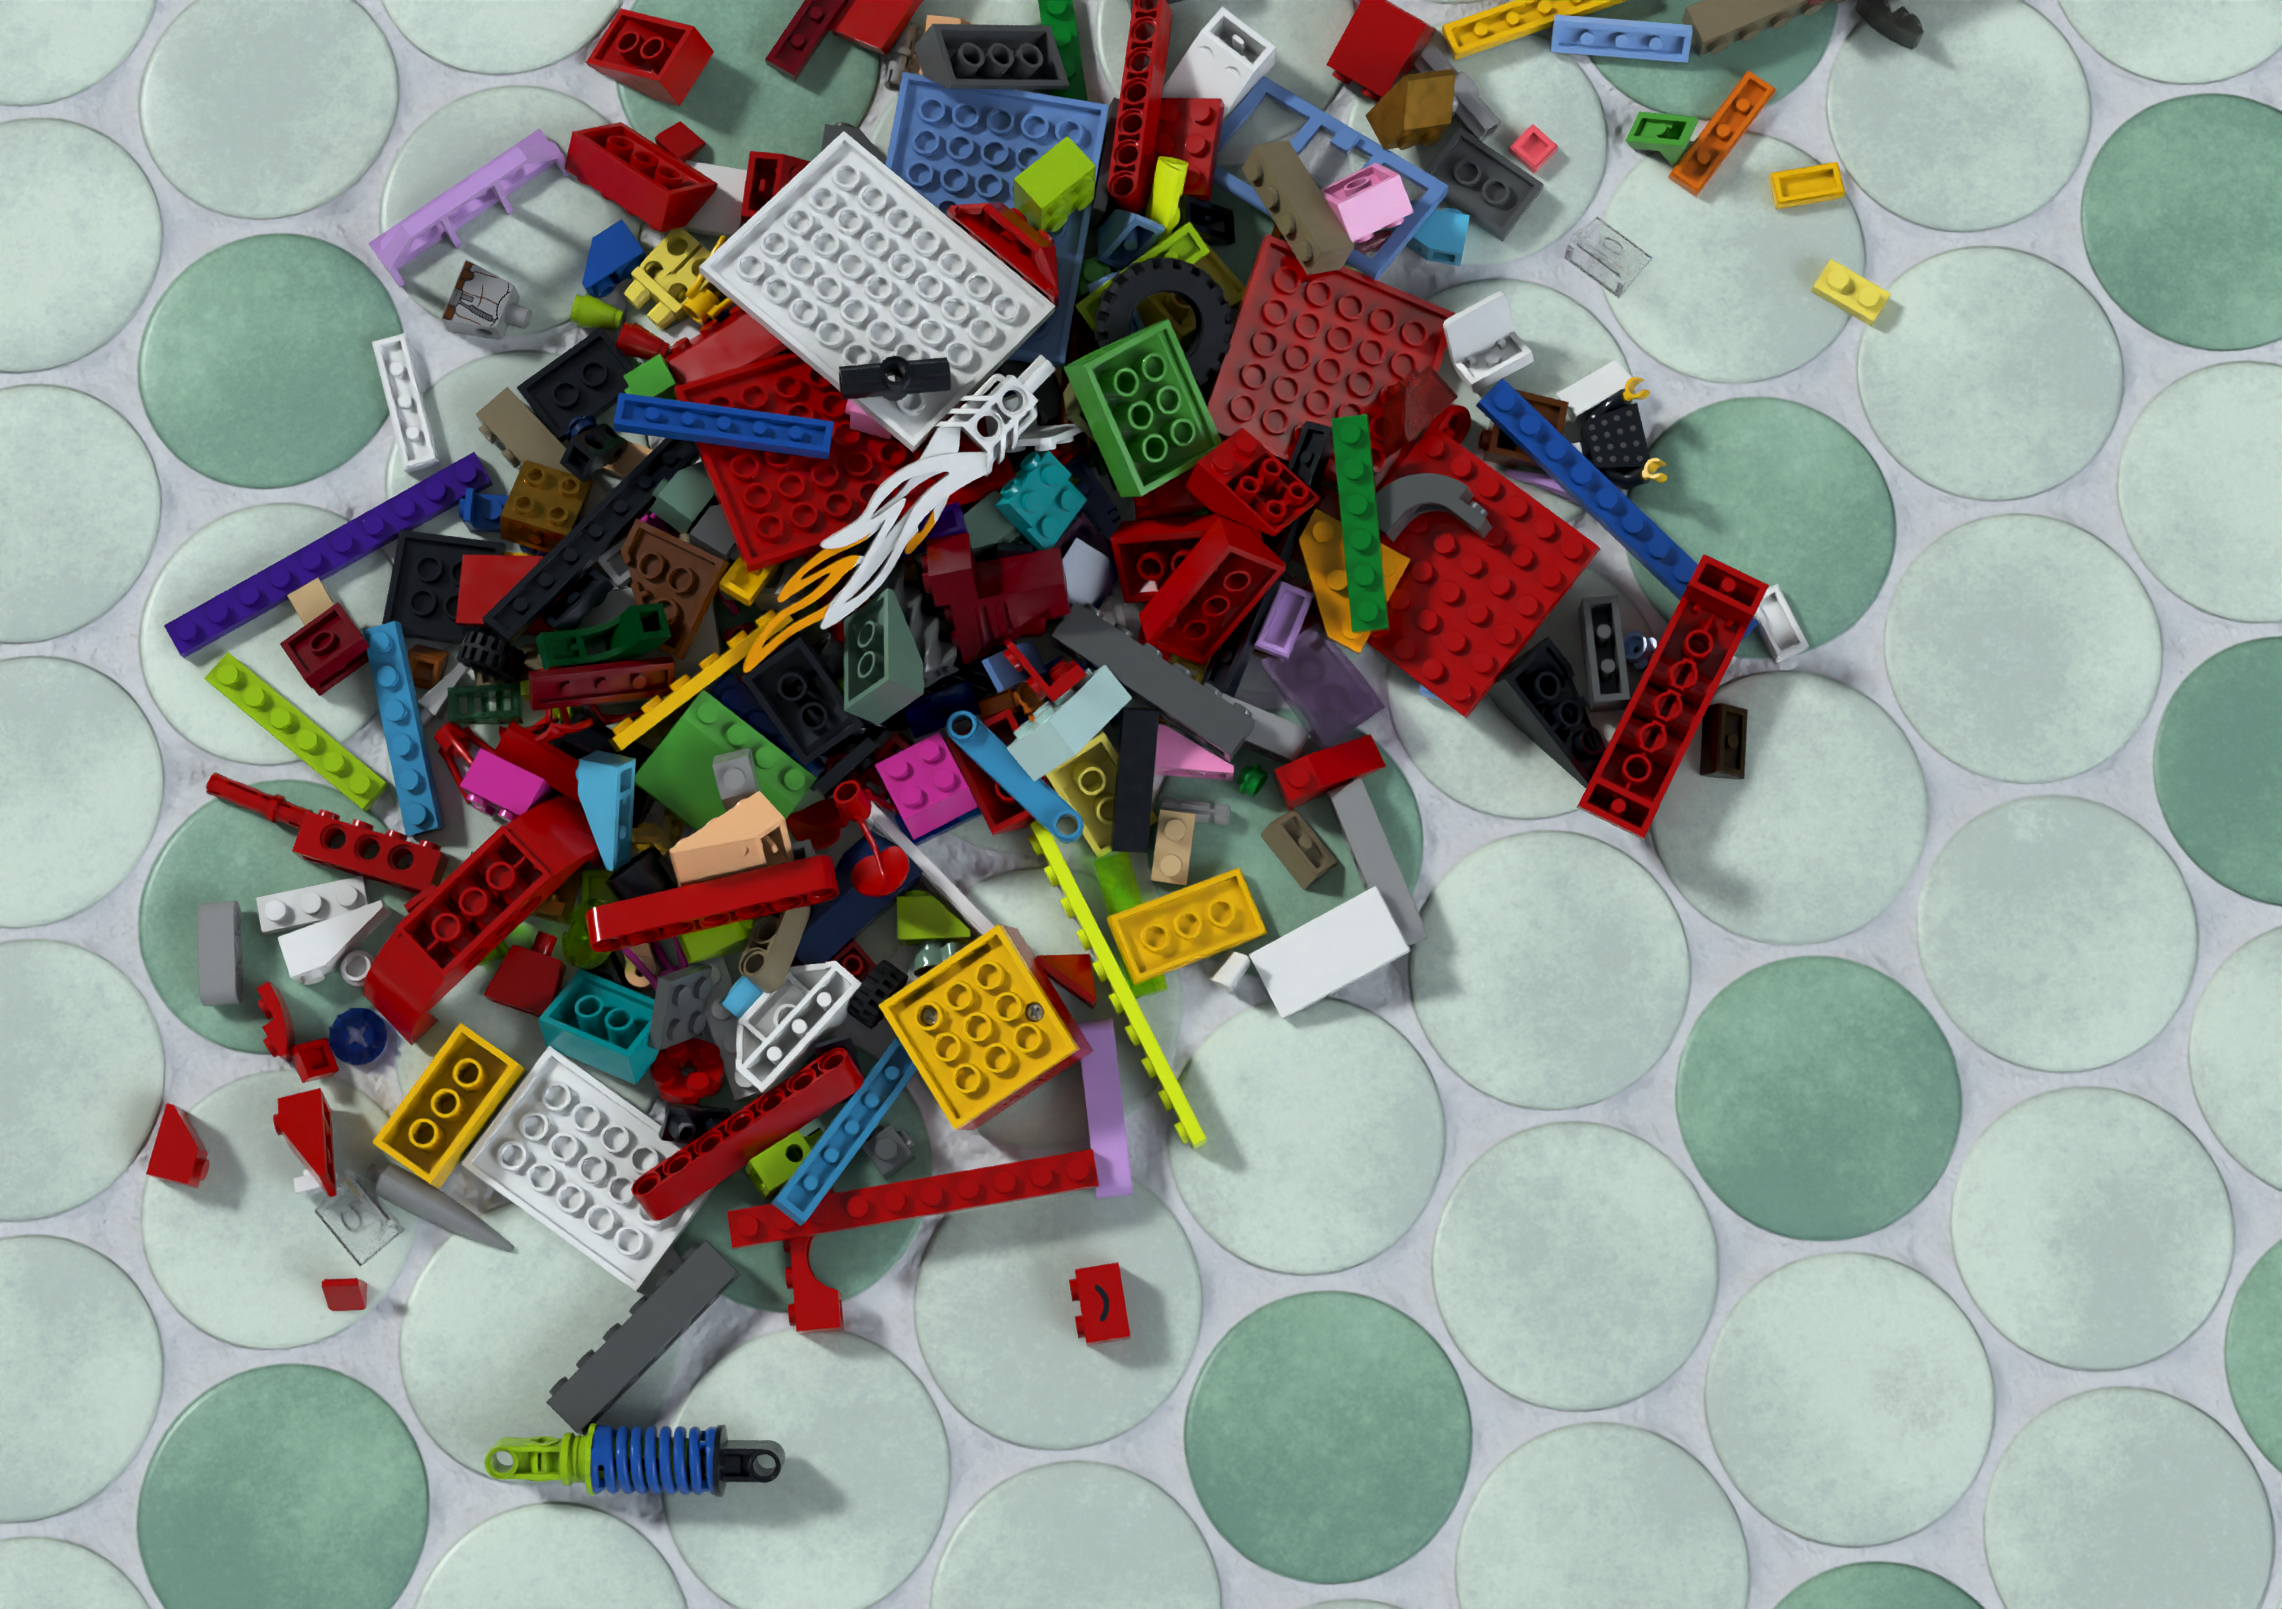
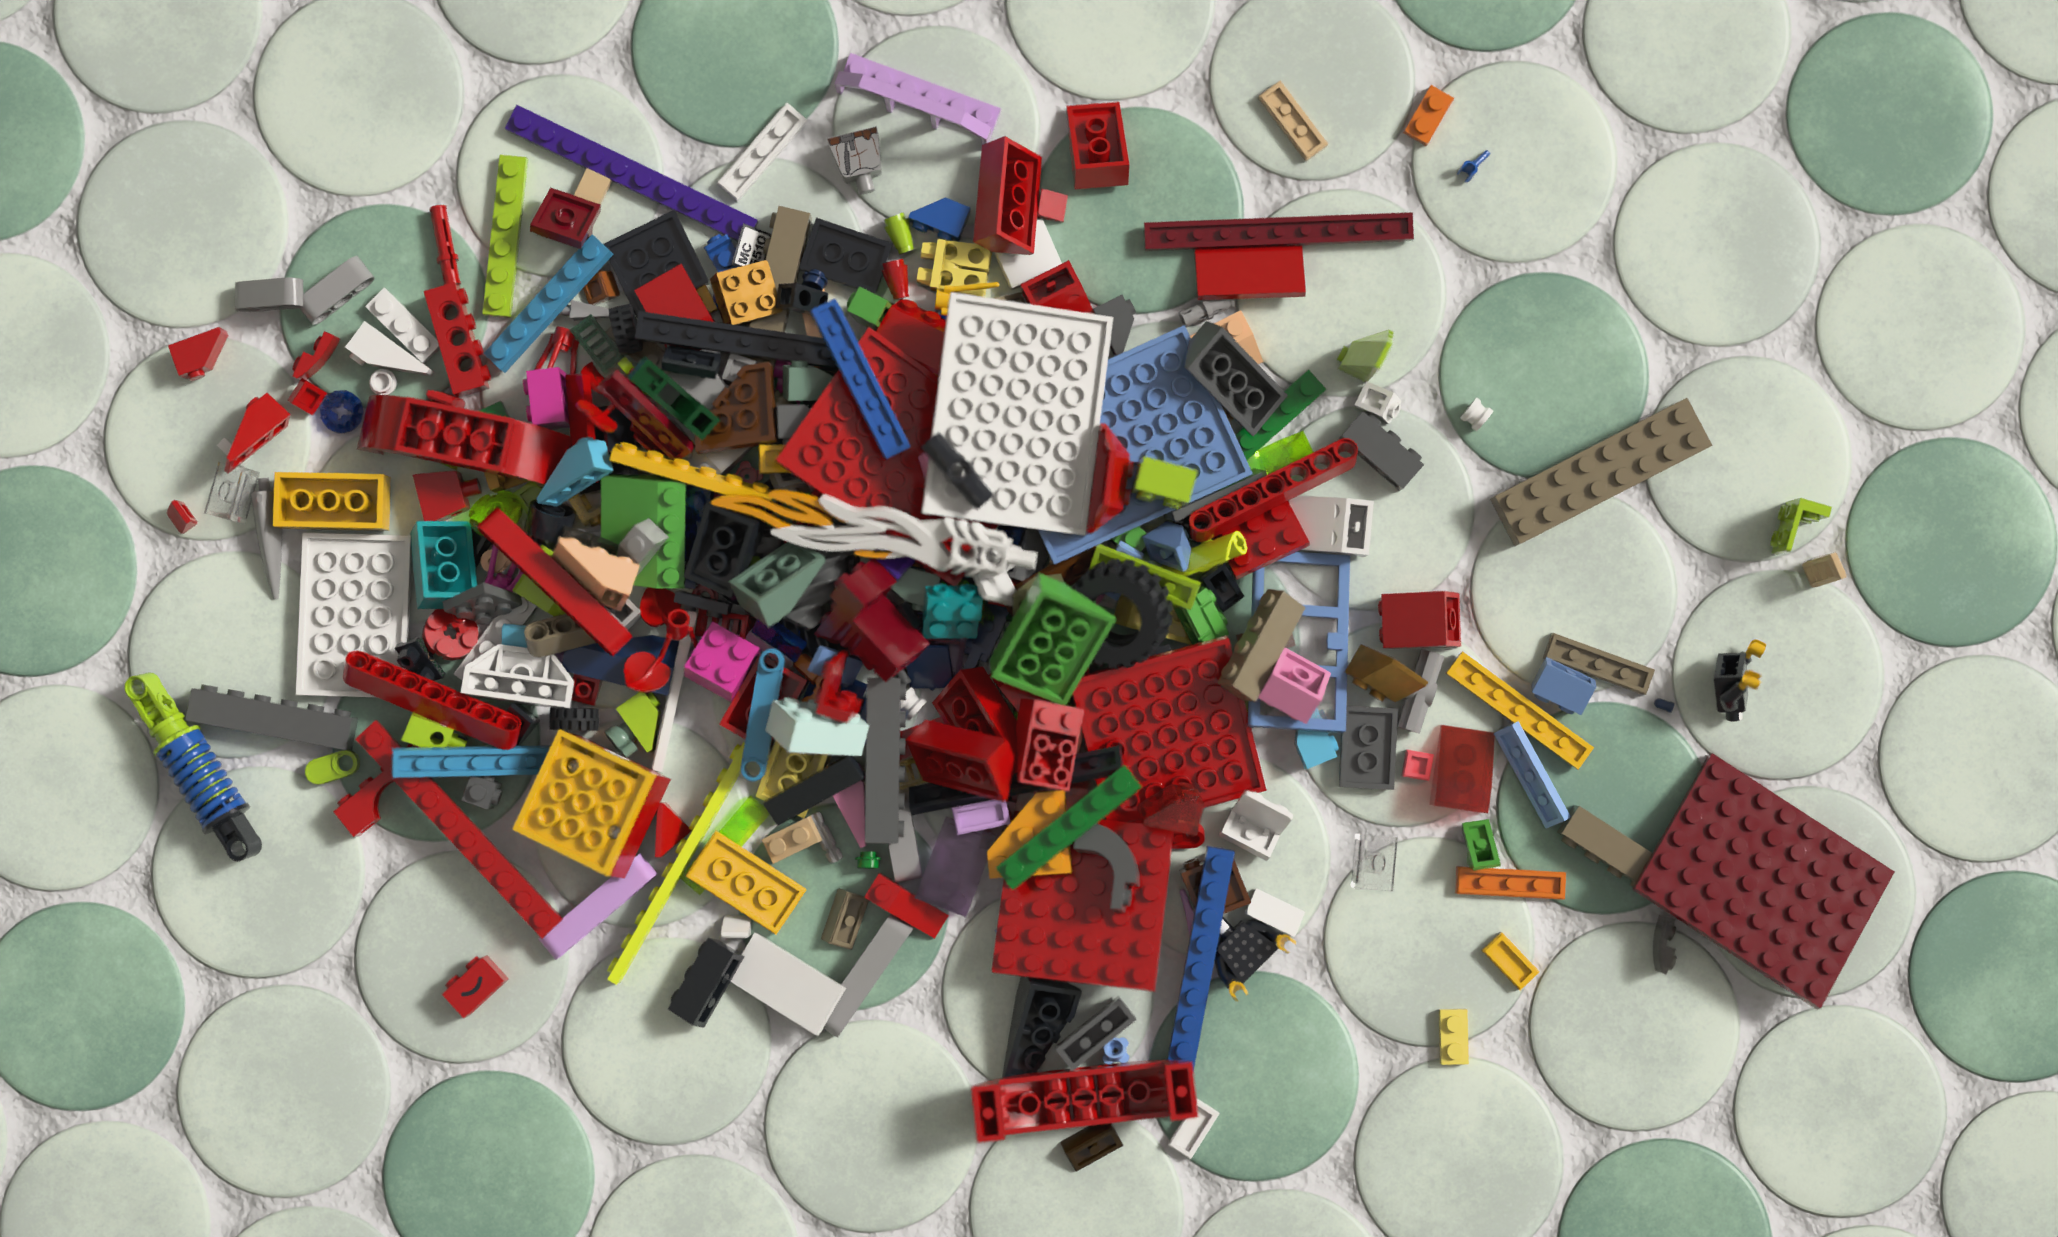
camera: 50 degrees right, 10 degrees up
none -> light grey beam [235,278,303,312]
none -> lime piece [305,750,360,784]
none -> black brick [668,937,745,1028]
none -> sticker [731,223,772,267]
none -> bright green brick [1172,586,1229,645]
none -> clear neon green slope [1255,431,1313,475]
none -> clear red slope [1429,725,1495,814]

